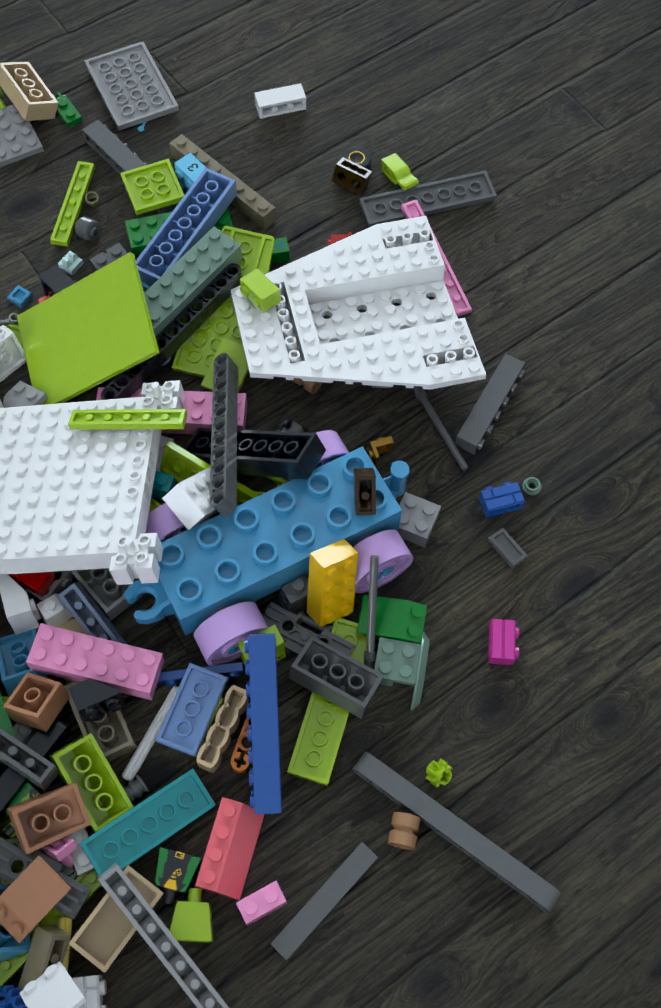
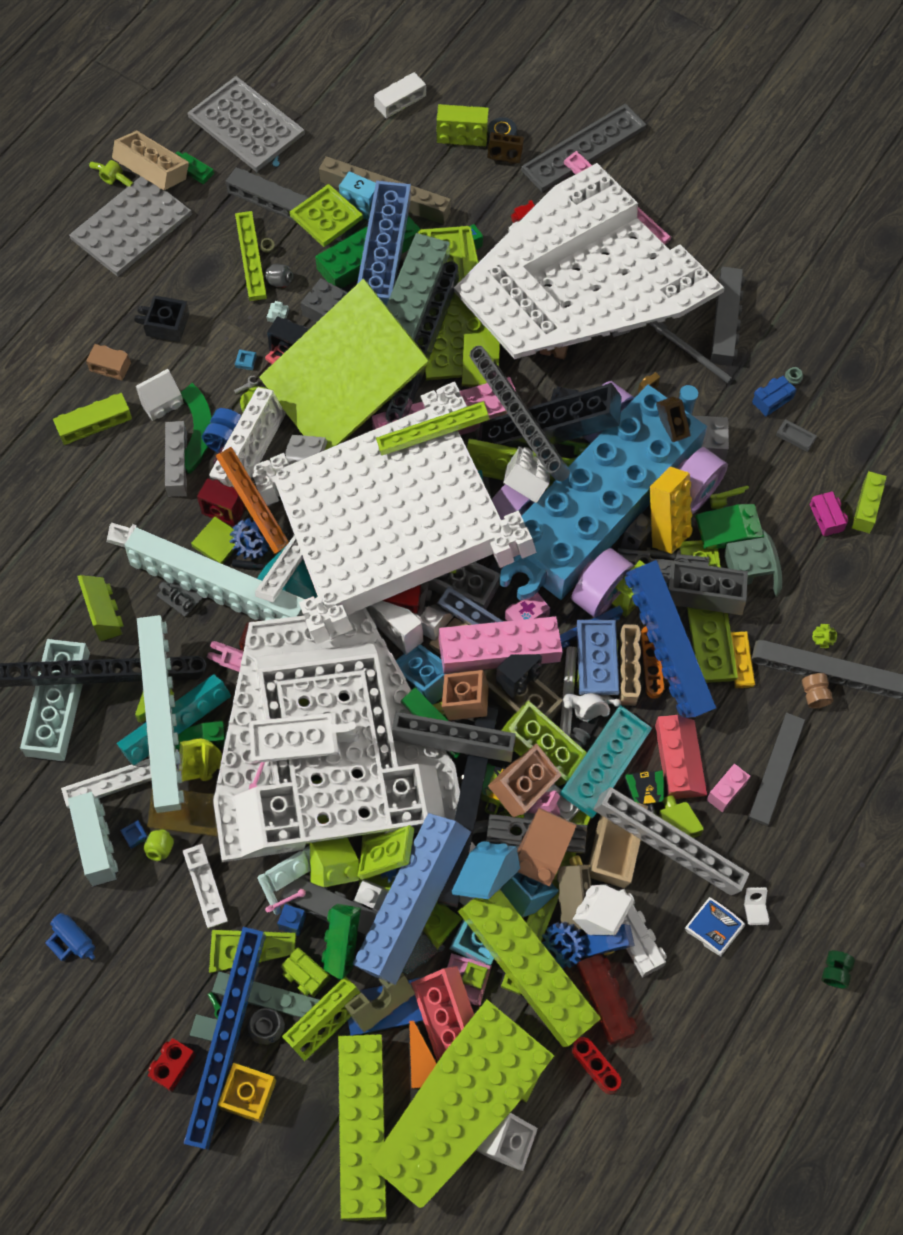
camera: 20 degrees left, 0 degrees up
lime brick [240,269,281,313] -> none
dark grey bar [364,555,379,669] -> none
lime piece [381,153,419,191] -> none
none -> lime brick [437,104,489,146]
none -> bright pink brick [505,592,550,621]
none -> white piece [563,693,621,722]
none -> lime plant [710,486,749,509]
none -> yellow tile [731,631,755,688]
none -> lime brick [852,471,887,533]

